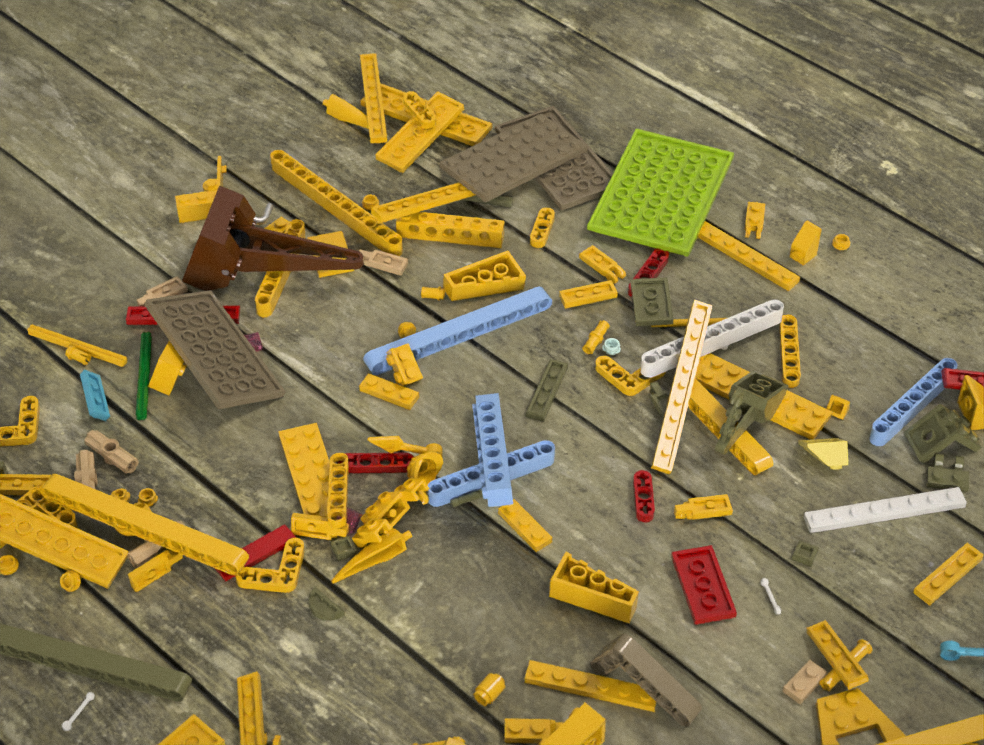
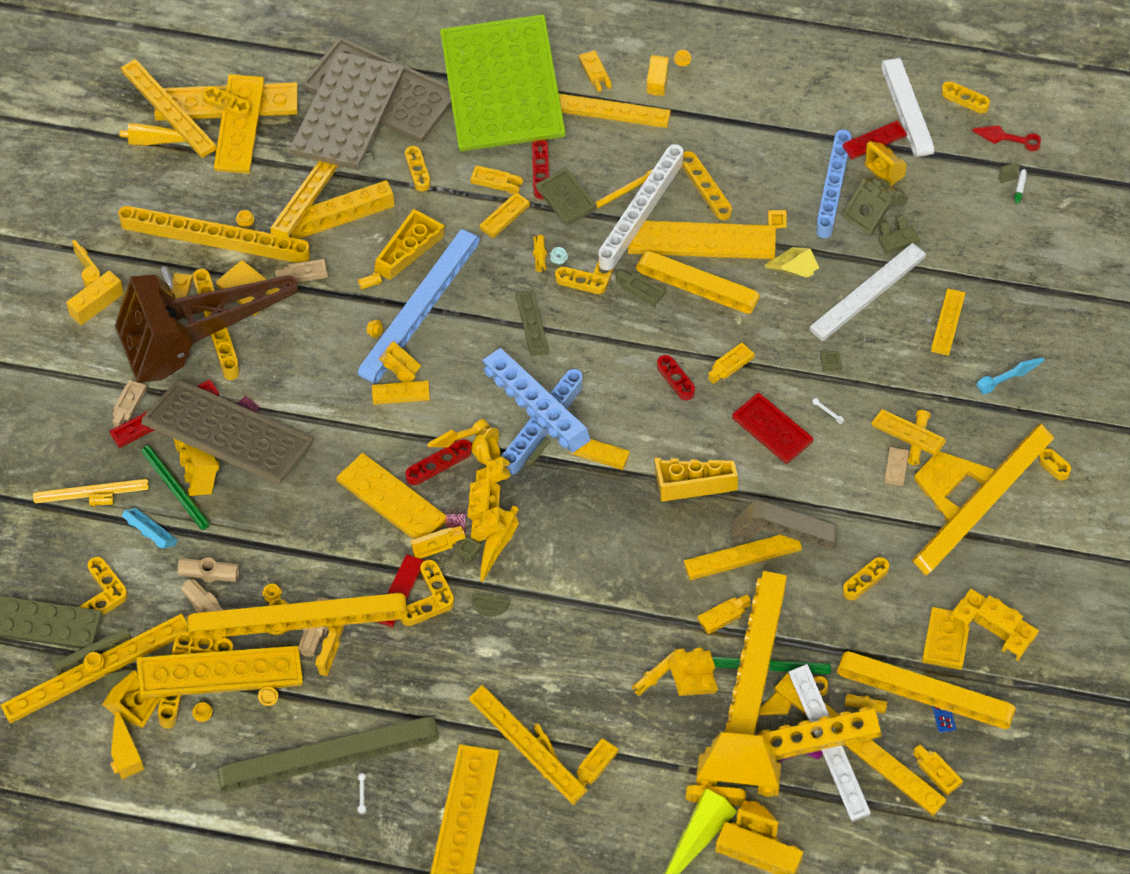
camera: 30 degrees left, 10 degrees up
yellow plate [111,488,130,503] -> none
yellow beam [327,453,349,528] -> none
yellow brick [473,673,505,706] -> none
plate [651,299,712,474] -> none
olive slope [715,370,789,455] -> none

